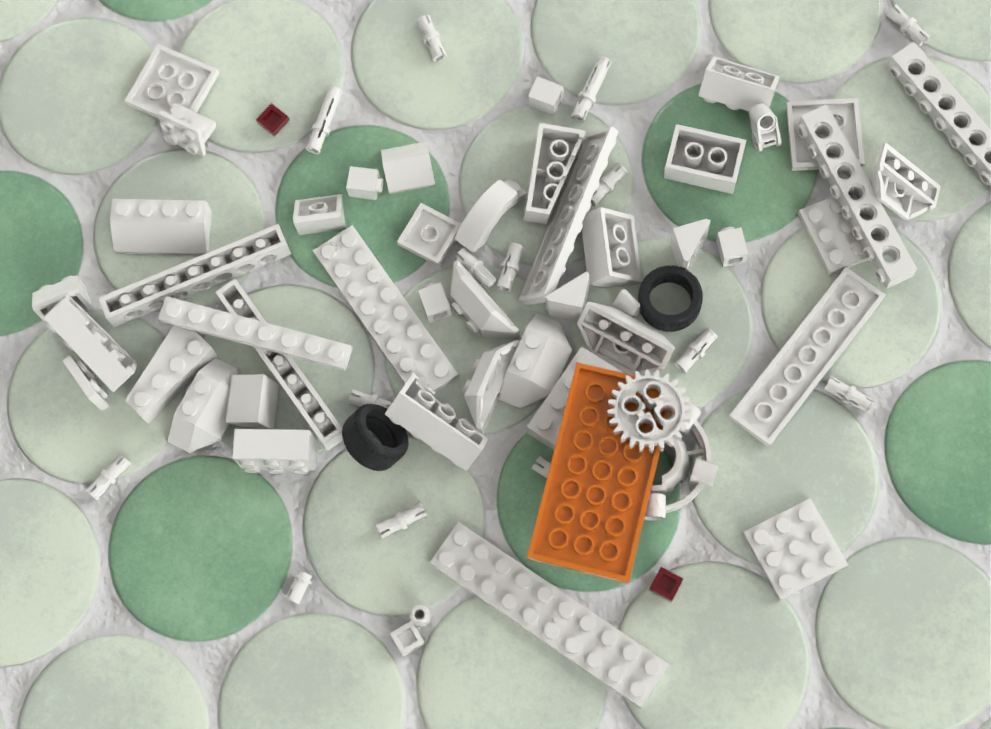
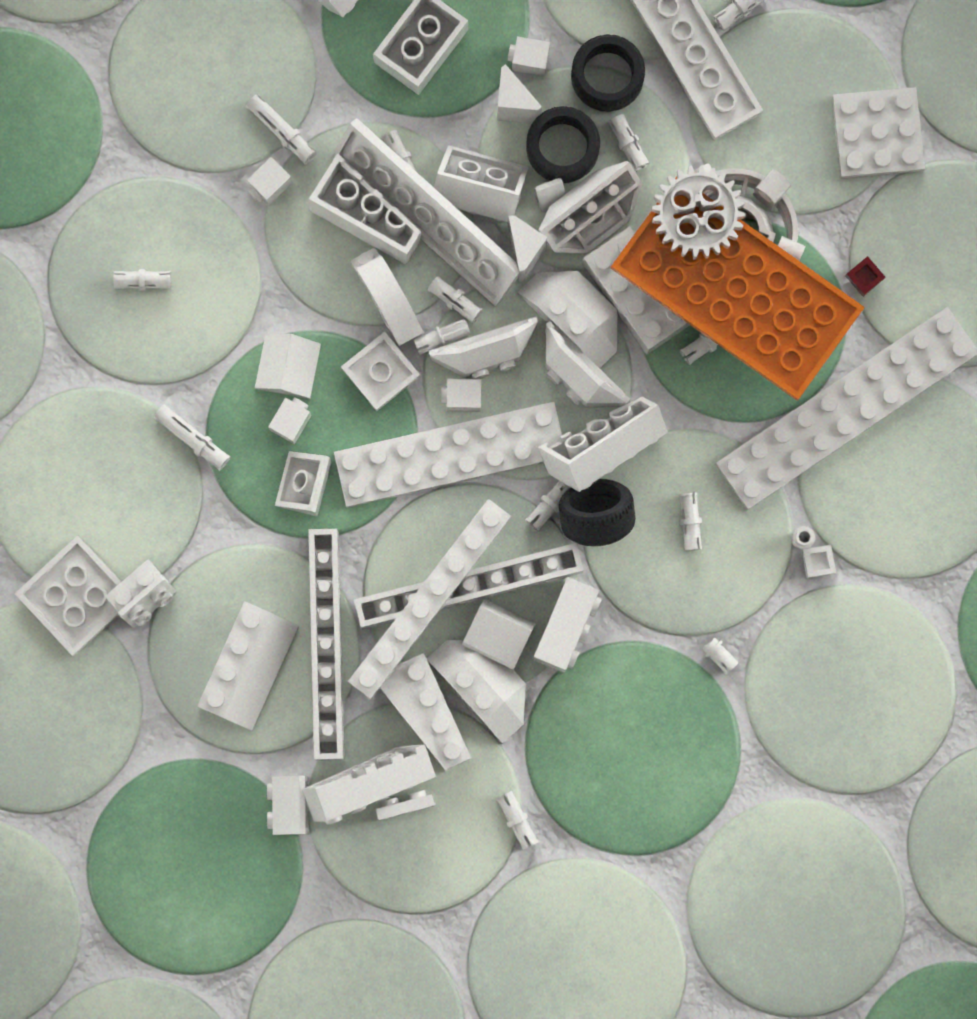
camera: 80 degrees left, 10 degrees up
dark red plate [256,103,290,137] -> none
none -> black tyre [571,34,645,112]

